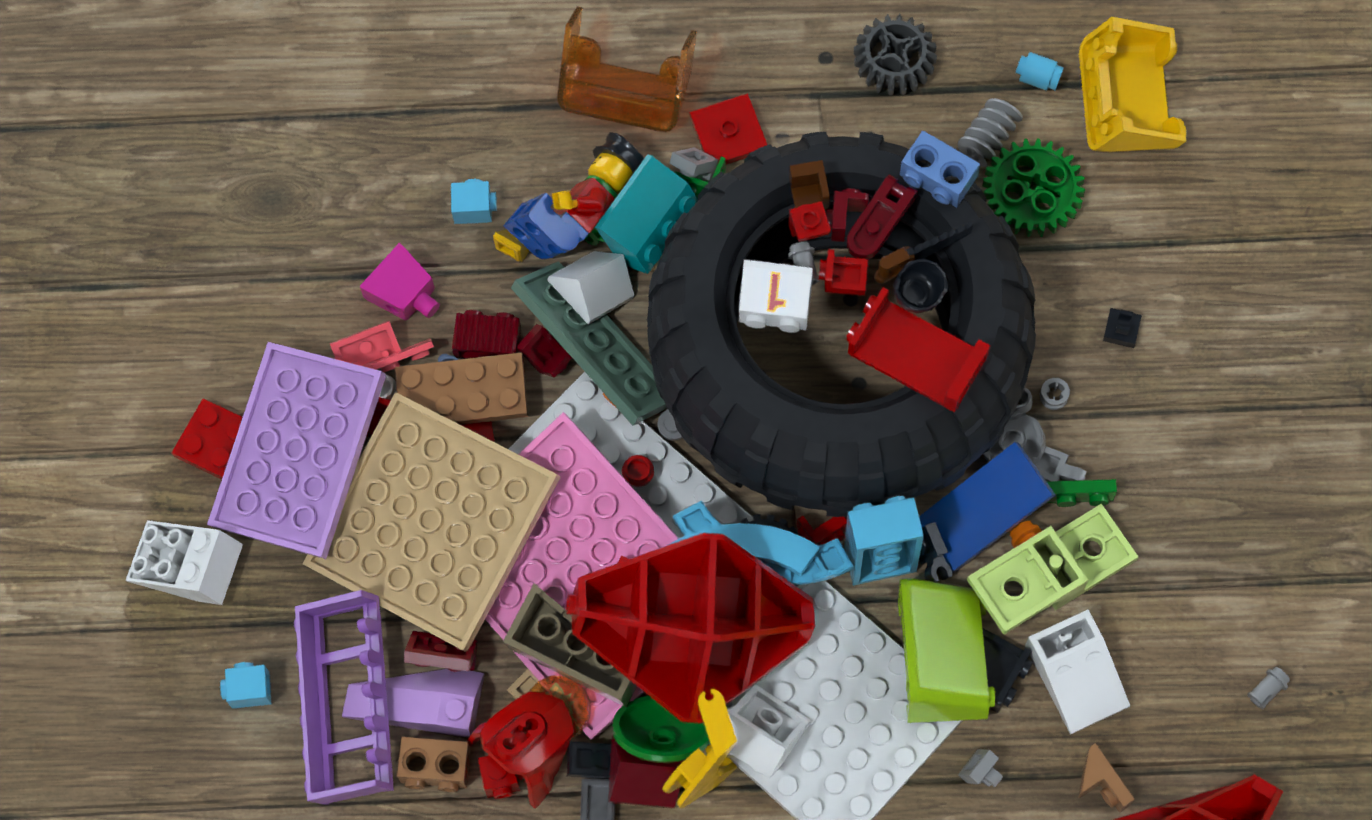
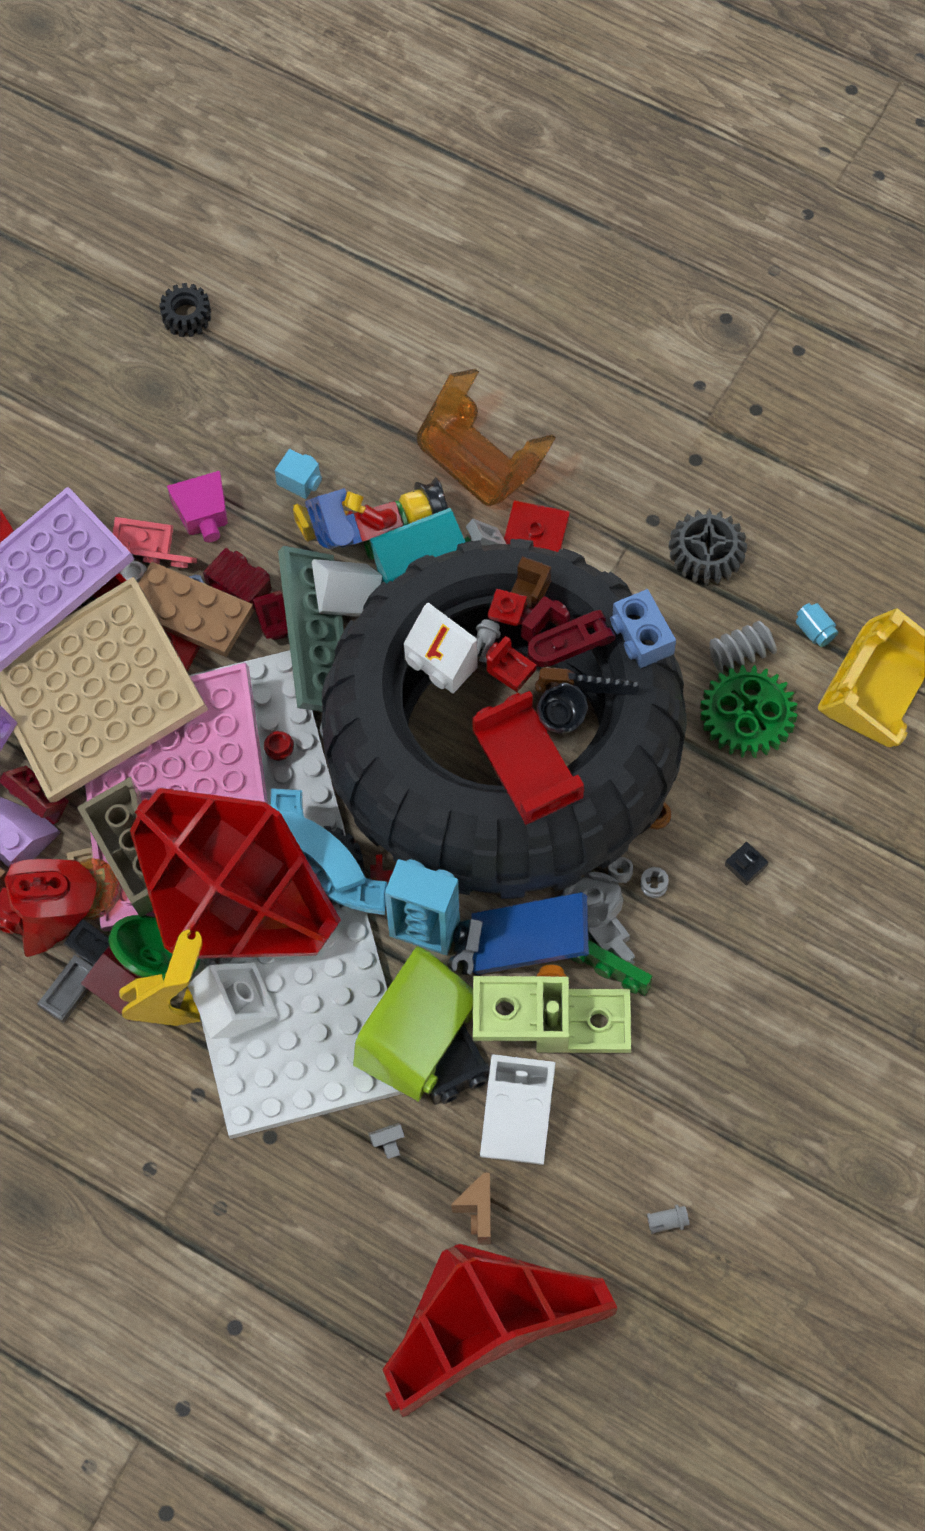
camera: 30 degrees right, 5 degrees down
none -> black tyre [159,283,211,337]

